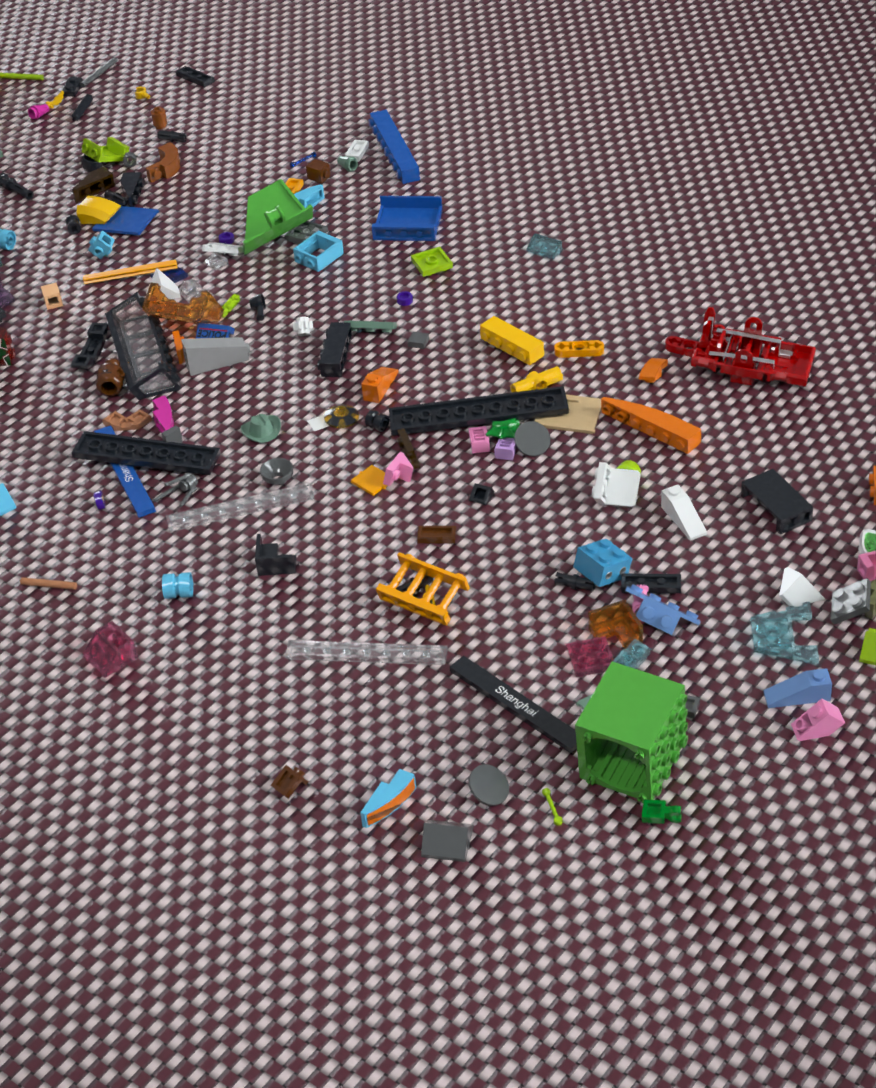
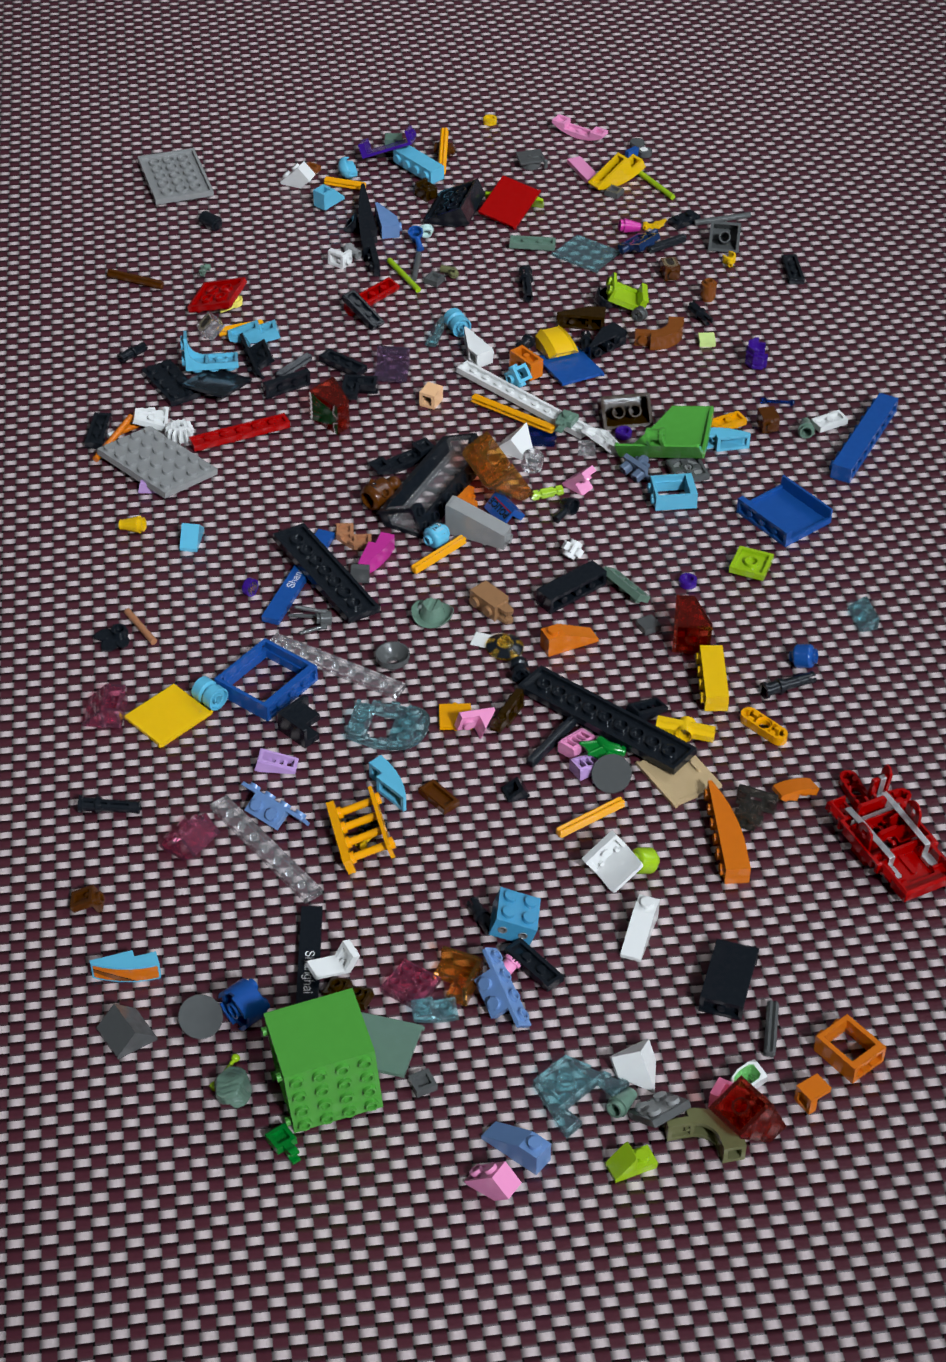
camera: 40 degrees right, 0 degrees up
none -> black pin [77,795,141,814]
none -> black plate [93,624,130,652]
none -> yellow piece [124,684,213,748]
none -> clear pink slope [159,813,220,861]
none -> blue window [214,638,318,722]
none -> sand green hair [214,1066,252,1108]
none -> blue brick [218,978,270,1031]
none -> medium blue bracket [241,781,310,831]
none -> lavender slope [254,748,299,774]
none -> white bracket [306,939,360,980]
none -> dark brown slope [323,977,374,1011]
none -> clear light blue slope [346,699,430,750]
none -> medium azure slope [369,755,406,812]
none -> light orange axle [411,535,466,574]
none -> medium azure head [423,522,450,549]
none -> white plate [456,360,592,439]
none -> white slope [464,326,494,367]
none -> medium nougat hinge [469,580,514,625]
none -> orange brick [509,345,543,381]
none -> black axle [526,716,577,767]
none -> clear light blue piece [551,235,620,273]
none -> sand green plate [555,409,579,433]
none -> light orange axle [556,796,625,838]
none -> bright pink slope [562,465,596,495]
none -> dark brown slope [597,392,653,430]
none -> sand green cone [606,1087,637,1118]
none -> dark blue plate [618,228,661,254]
none -> sand blue hips [619,453,650,483]
none -> black slope [626,697,668,721]
none -> reddish brown brick [660,257,680,281]
none -> clear red slope [672,595,713,654]
none -> yellowish green tile [698,332,716,347]
none -> dark grey slope [708,221,741,254]
none -> clear smoke tile [734,784,779,832]
none -> dark purple hair [745,337,768,370]
none -> black pin [759,671,817,699]
none -> dark grey axle [763,1000,779,1057]
none -> blue head [789,644,818,668]

